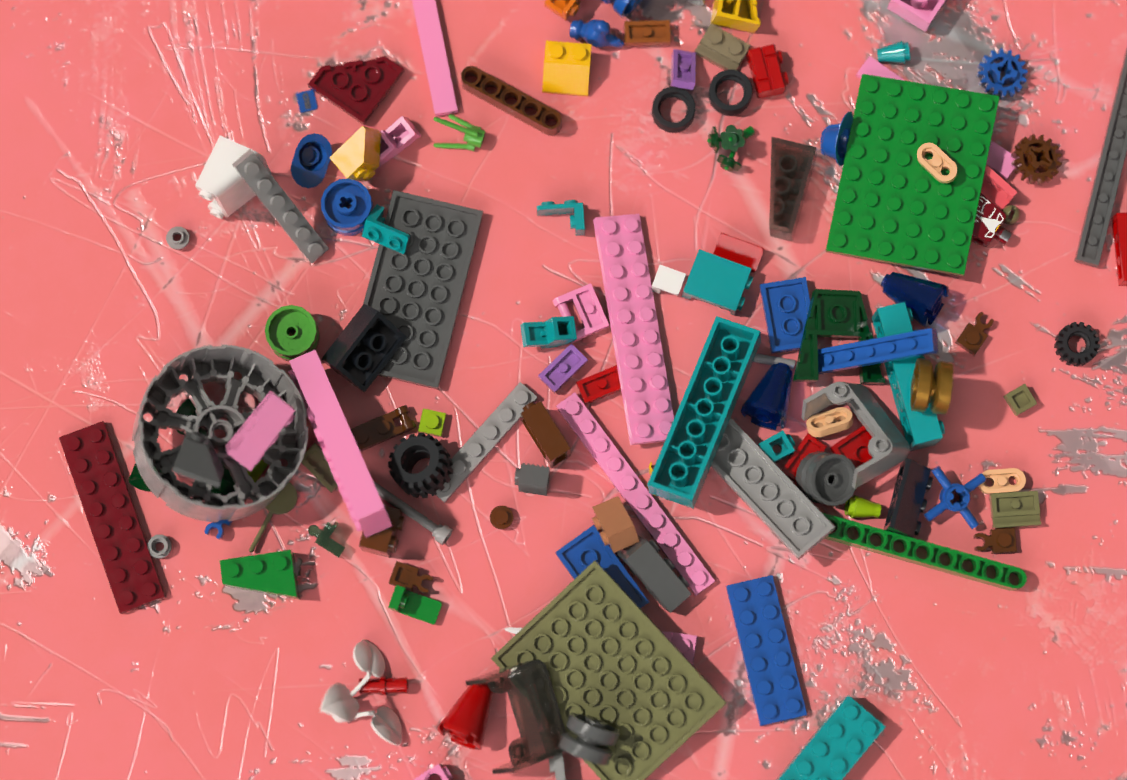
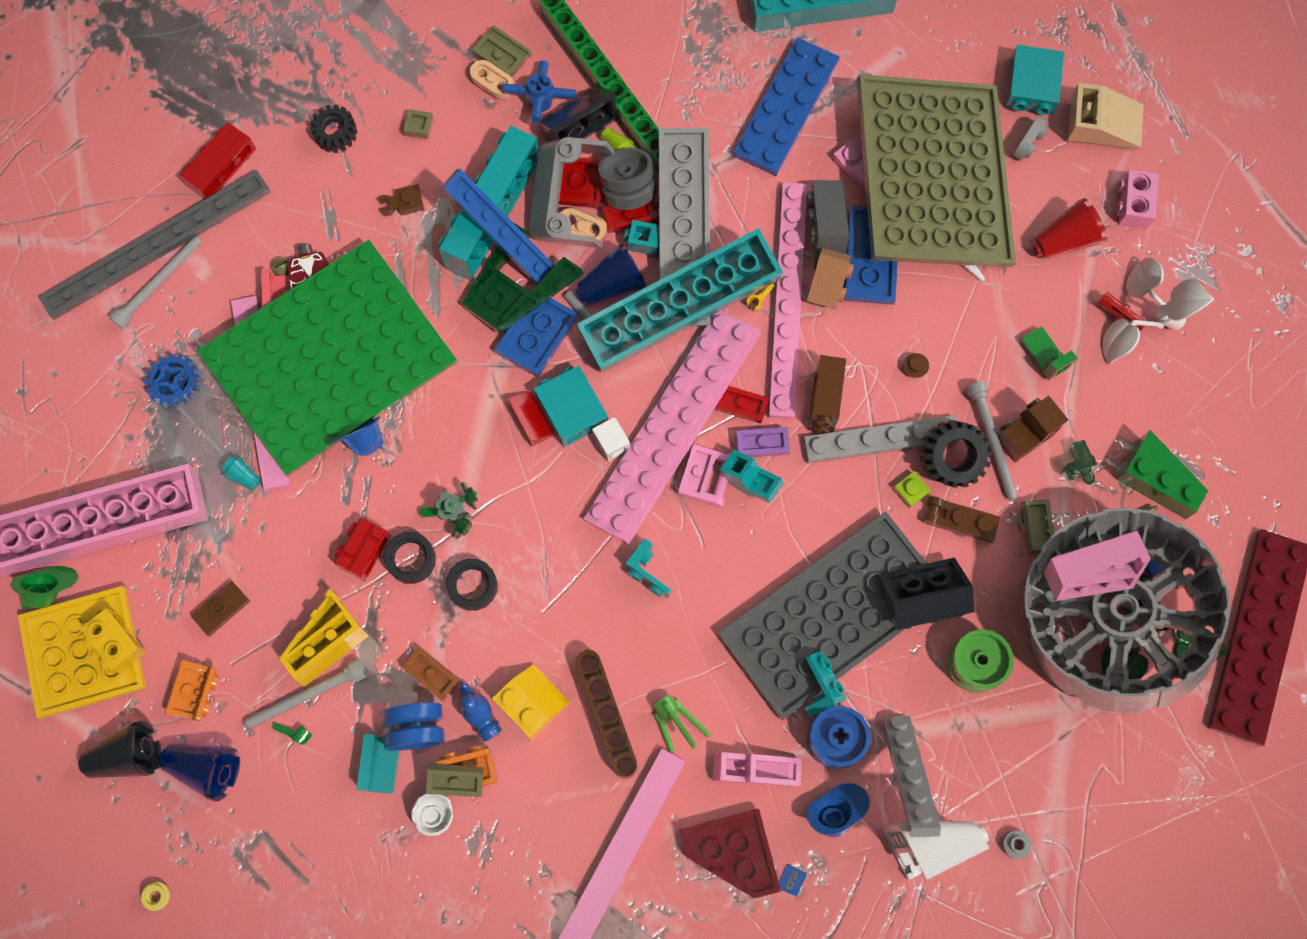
camera: 140 degrees left, 5 degrees down
light grey plate [147,535,172,559] -> none
dark grey slope [172,431,225,488] -> none
bright pink brick [288,350,392,538] -> none
yellow slope [330,126,381,182] -> none
reddish brown plate [389,561,433,593] -> none
clear smoke windscreen [465,659,567,774] -> none
dark grey brick [514,463,550,496] -> none
dark grey wheel [558,713,620,765] -> none
medium lavender plate [671,49,696,90] -> none
dark tan plate [694,24,750,70] -> none
clear smoke wedge [769,137,817,242] -> none
clear blue cone [881,272,949,328] -> none
pearl gold wheel [910,358,953,415] -> none
light nougat plate [917,143,957,184] -> none
reddish brown plate [973,528,1017,554] -> none
reddish brown gear [1011,134,1062,185] -> none
none -> light grey piece [108,236,202,330]

